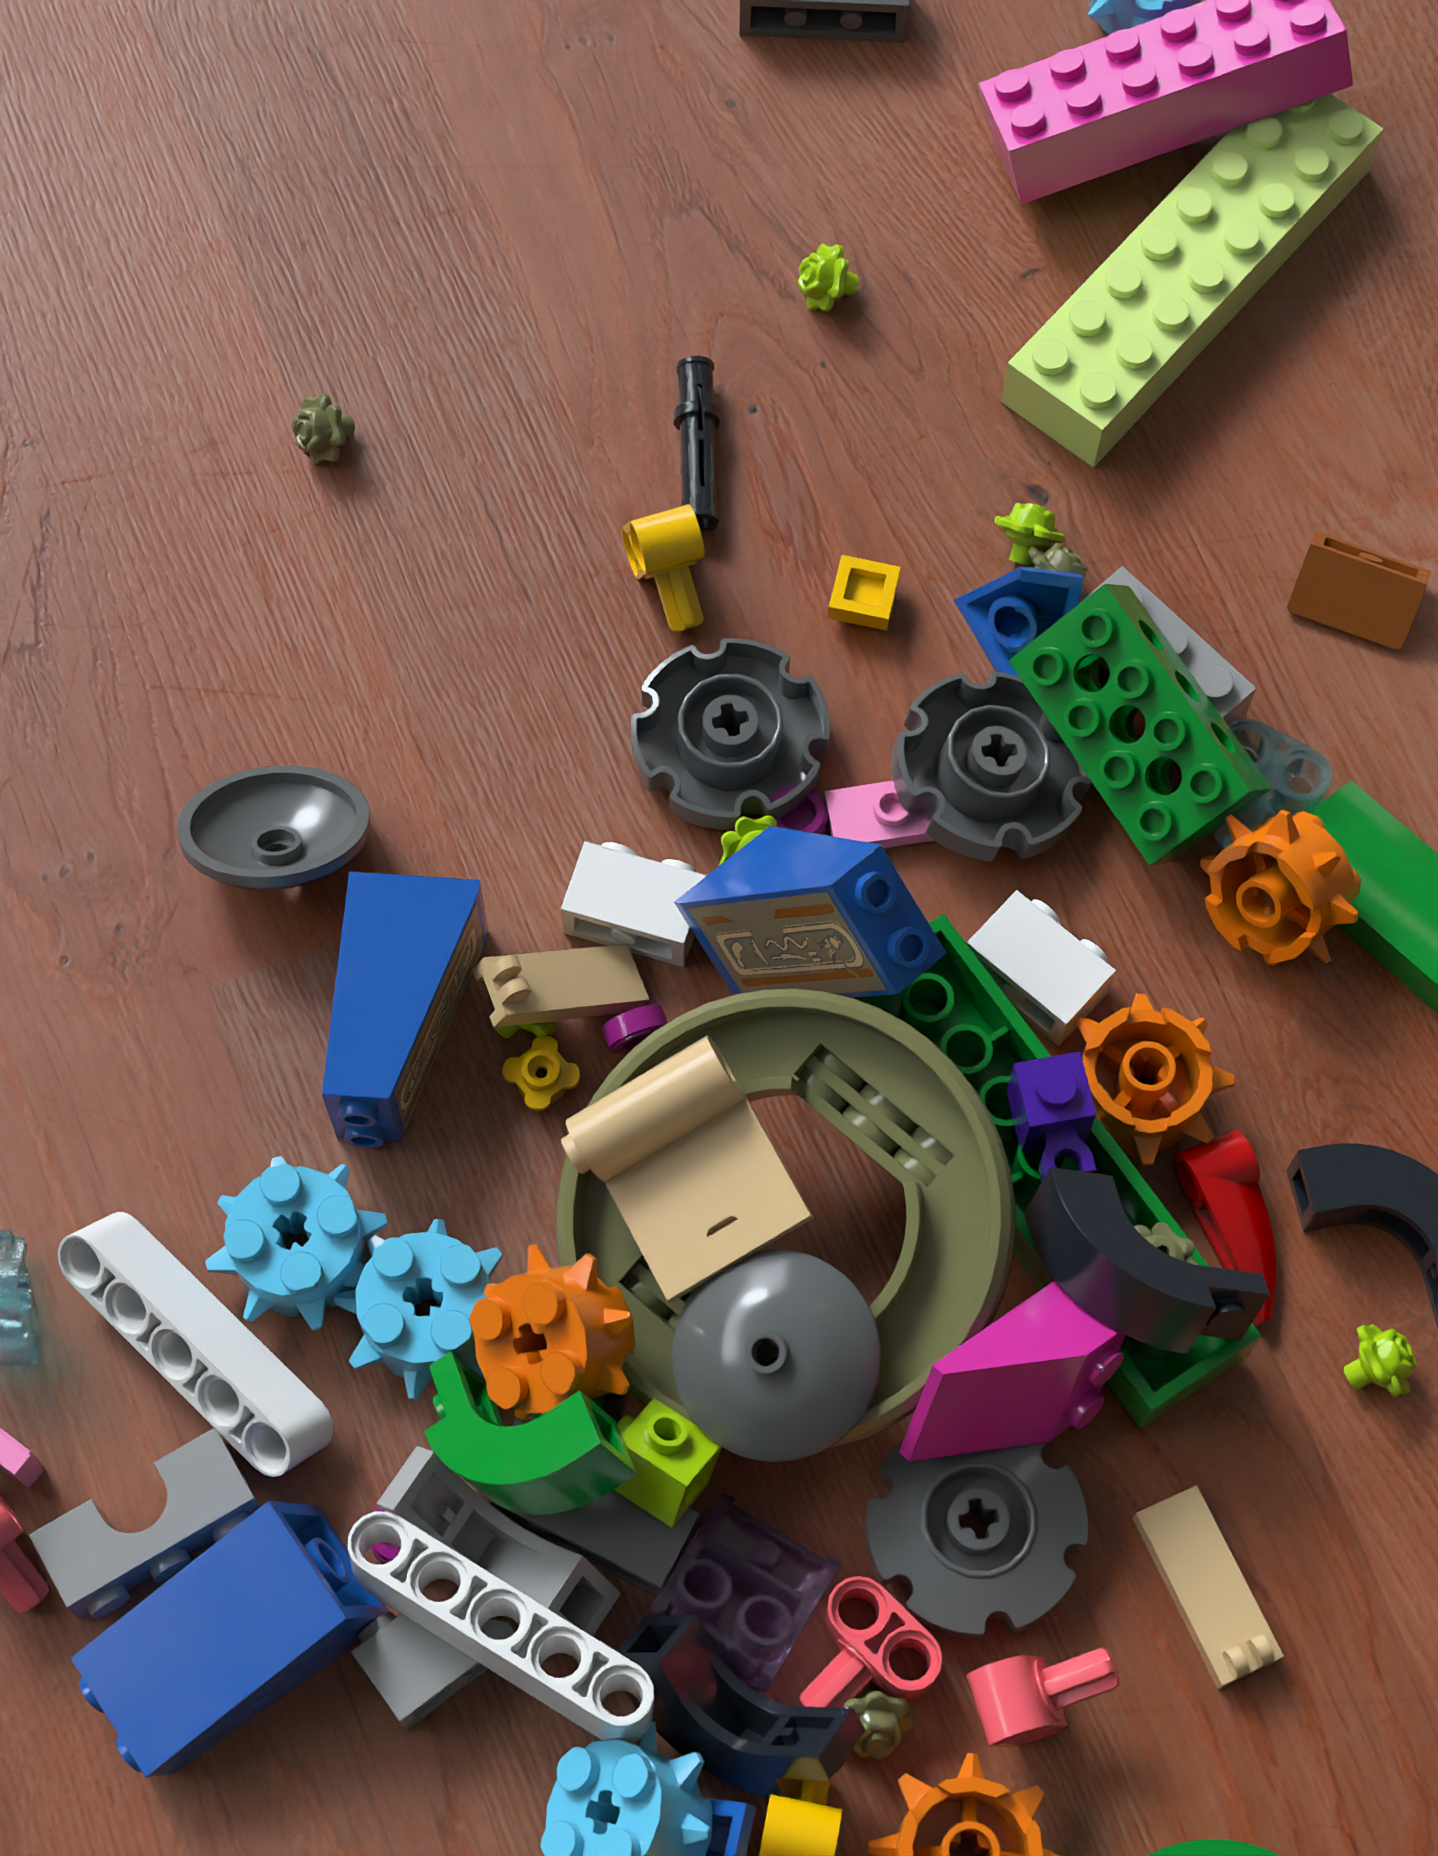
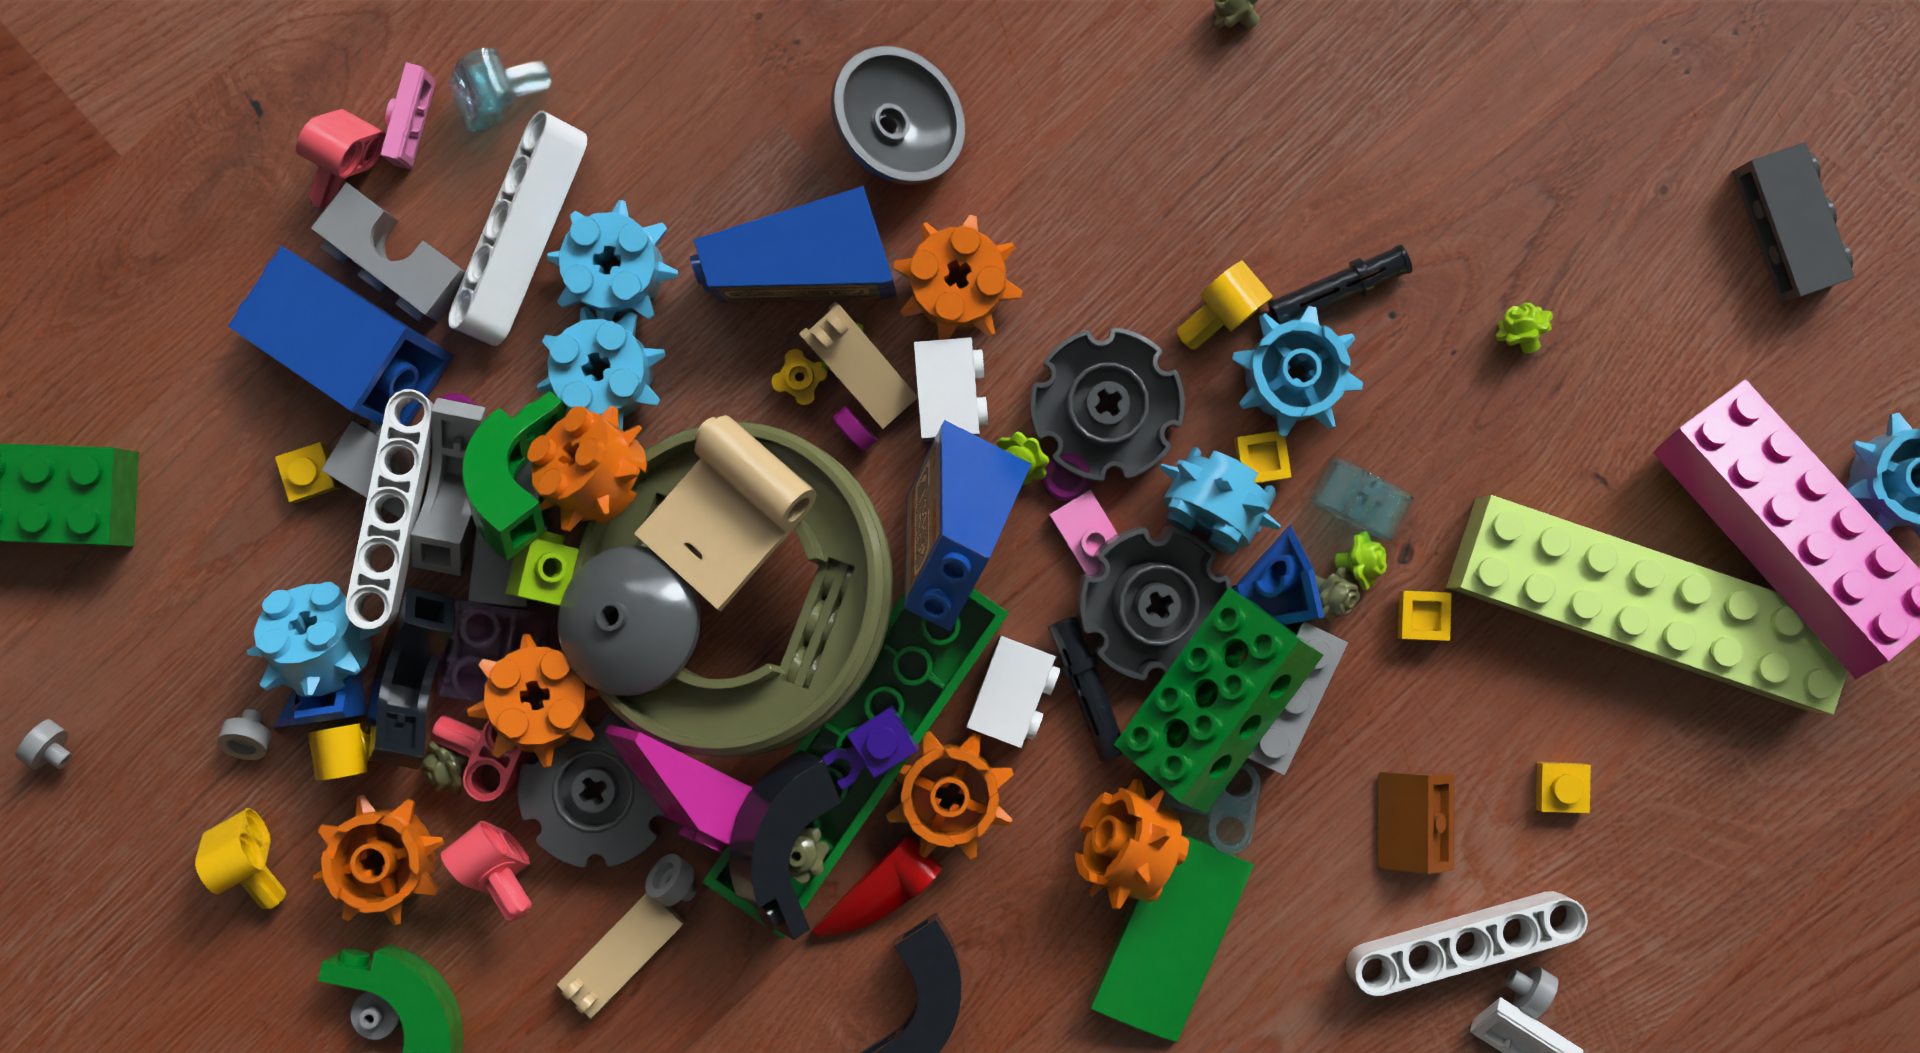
camera: 70 degrees right, 20 degrees up
lime plant [1344,1324,1417,1397] -> none
none -> yellow plate [275,442,341,503]
none -> orange brick [467,634,599,768]
none -> light grey tile [645,854,697,906]
none -> orange brick [893,215,1023,340]
none -> black pin [1047,616,1124,761]
none -> medium azure brick [1159,447,1281,555]
none -> medium azure brick [1232,306,1363,437]
none -> clear light blue beam [1310,457,1414,542]
none -> yellow plate [1398,591,1452,641]
none -> yellow plate [1536,762,1591,813]

